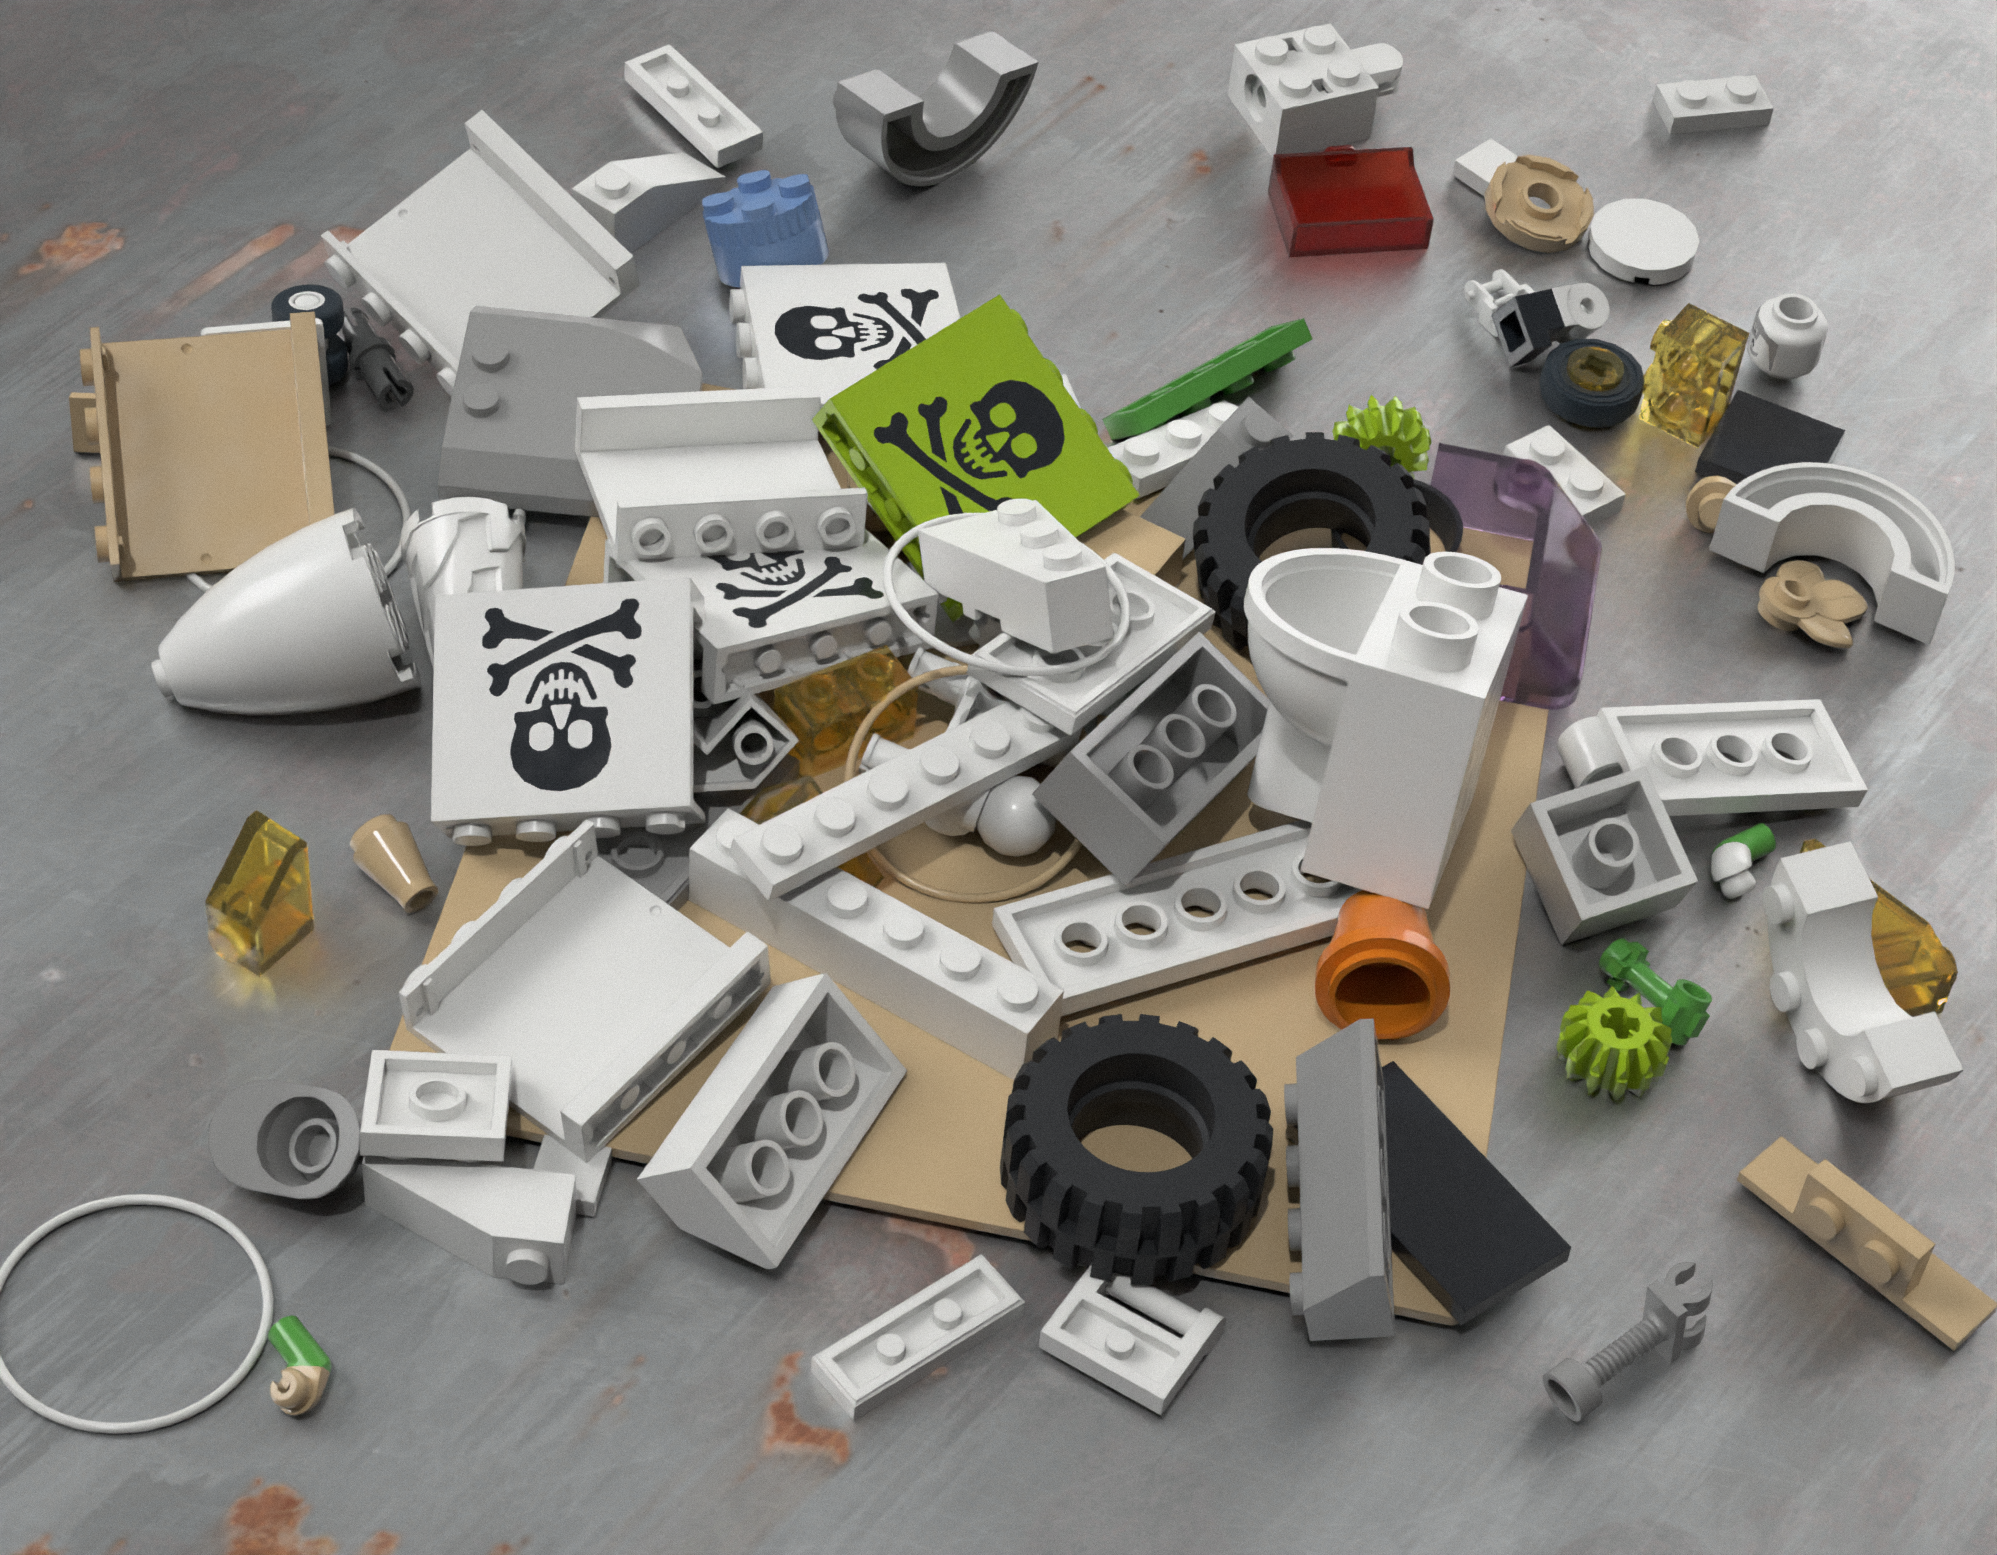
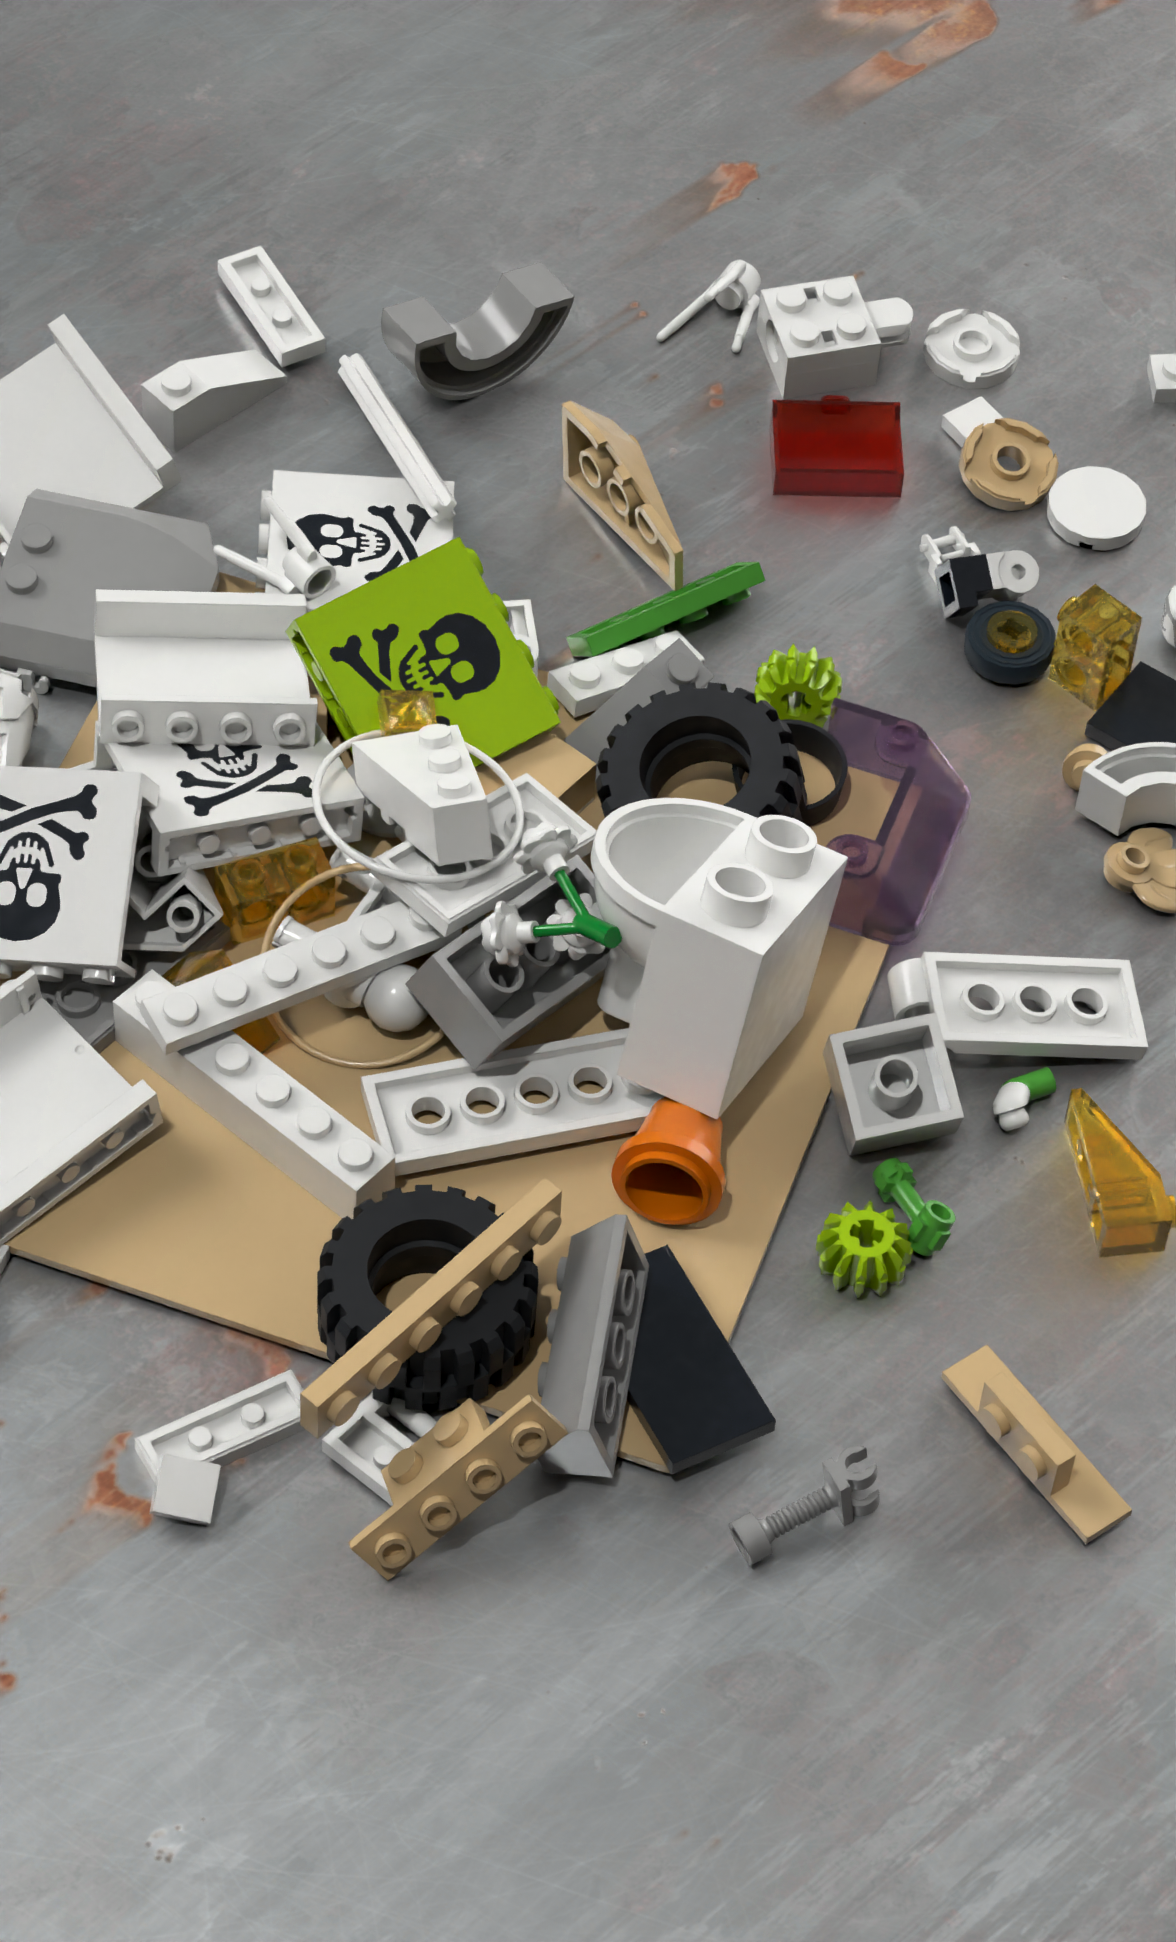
camera: 10 degrees right, 5 degrees up
white slope [637,973,907,1270] -> none
medium blue piece [702,170,829,288] -> none
white plate [1502,425,1626,532] -> none
white brick [1762,841,1964,1103] -> none
none -> white tile [149,1453,221,1526]
none -> white plant [213,496,336,599]
none -> tan plate [300,1178,562,1439]
none -> white axle [338,353,457,522]
none -> tan bracket [348,1394,568,1581]
none -> clear yellow tile [377,690,437,737]
none -> white plant [481,822,622,967]
none -> tan wedge [561,400,683,591]
none -> white plant [656,260,761,353]
none -> white tile [923,309,1020,389]

